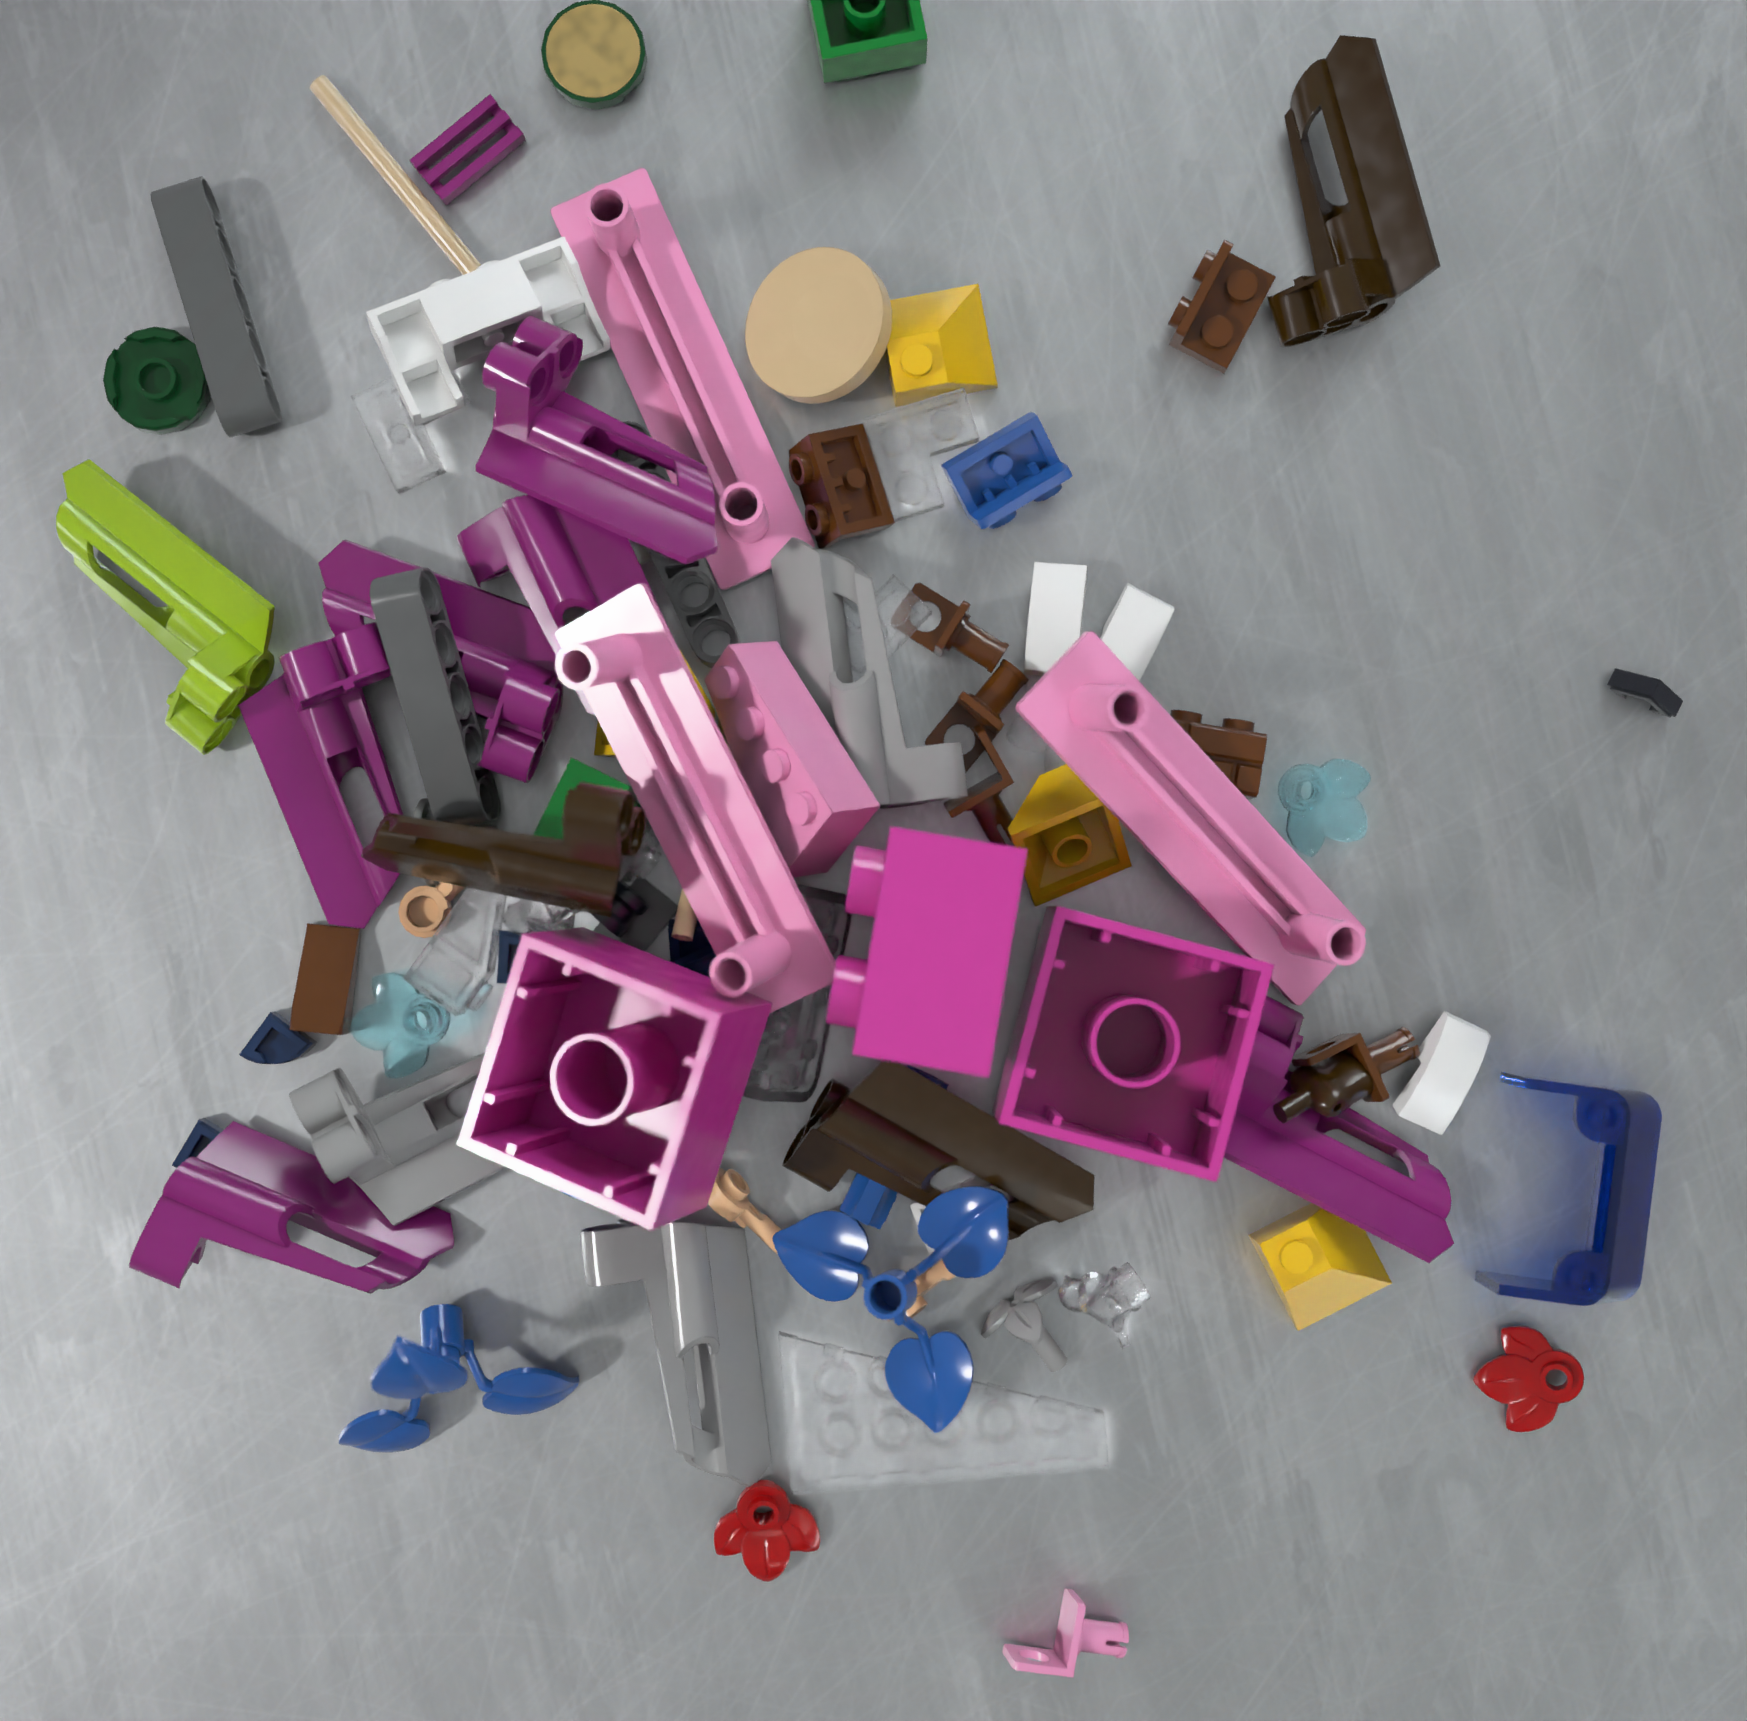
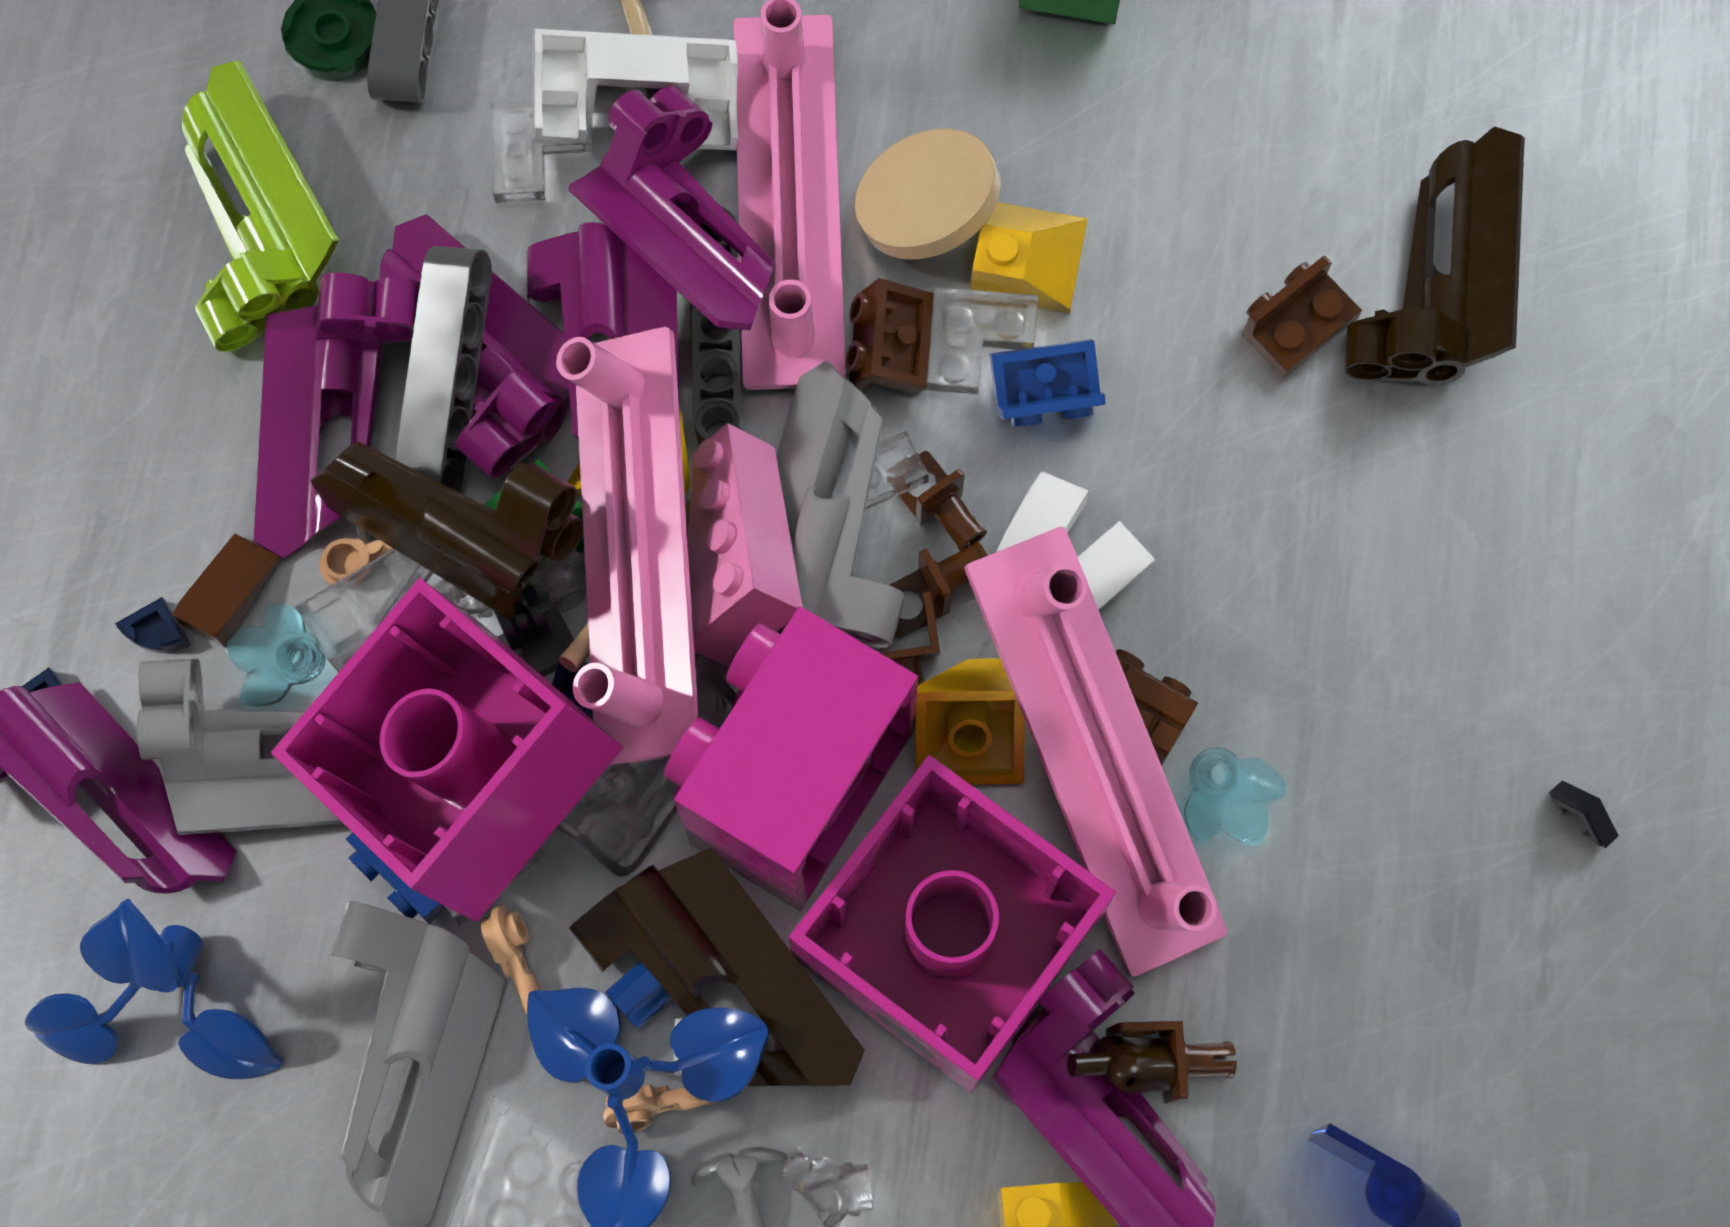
camera: 20 degrees right, 15 degrees down
white slope [1393,1011,1491,1135] -> none

